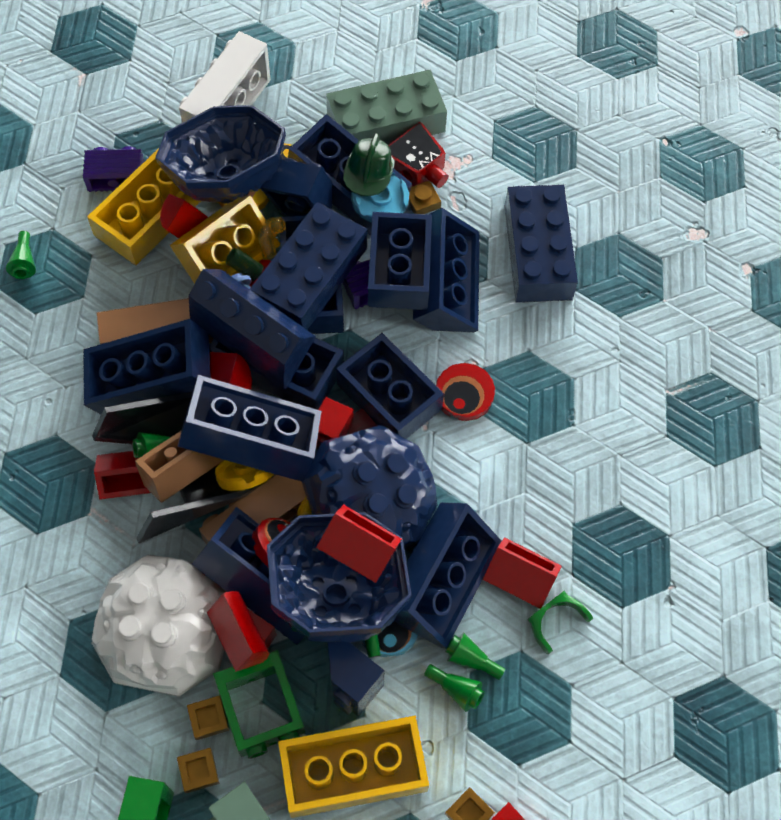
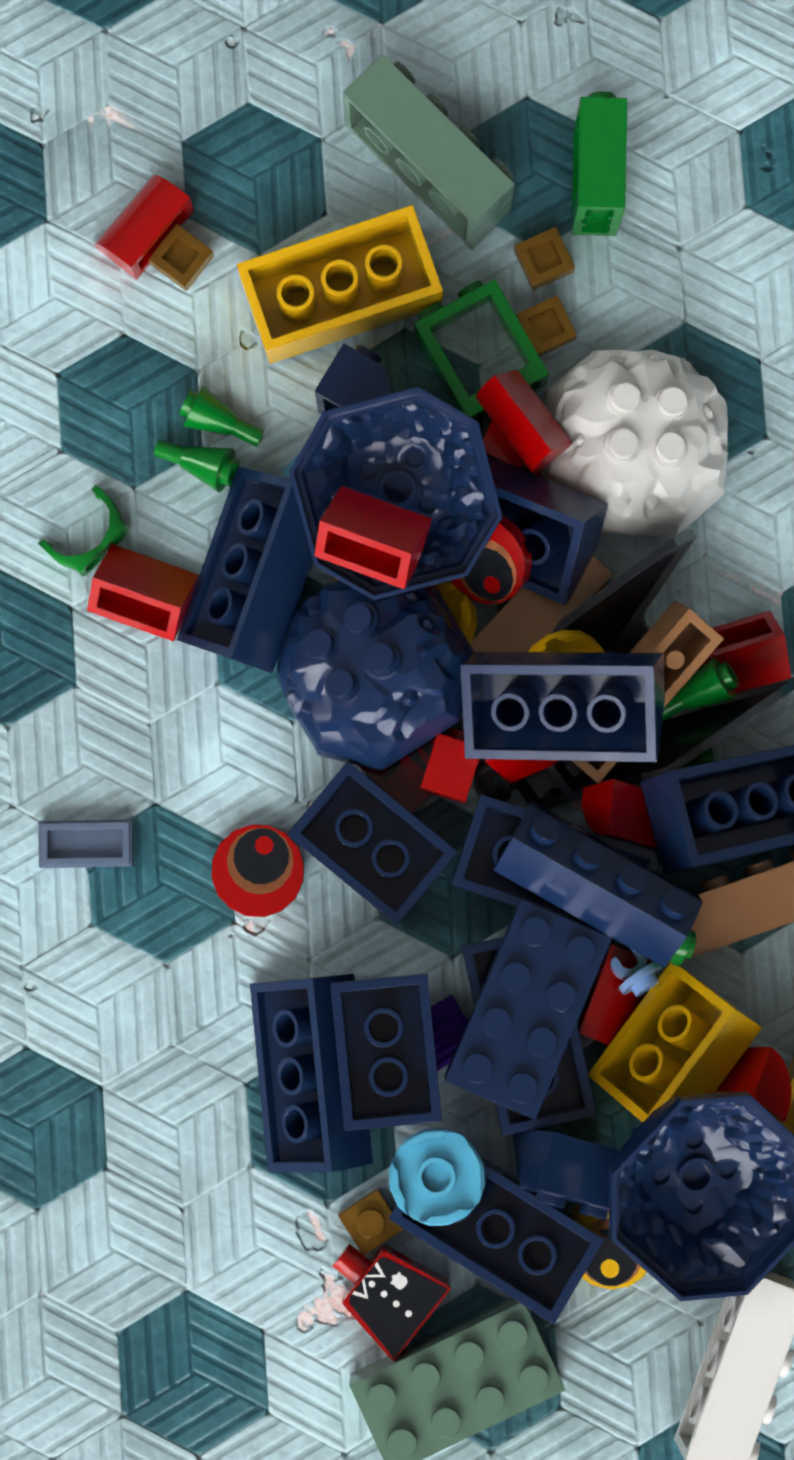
camera: 175 degrees right, 20 degrees up
dark green piece [226,247,263,281] -> none
clear yellow arm [258,217,286,260] -> none
dark green piece [343,133,394,196] -> none
dark blue brick [504,184,578,303] -> none
none -> sand blue tile [38,820,134,868]

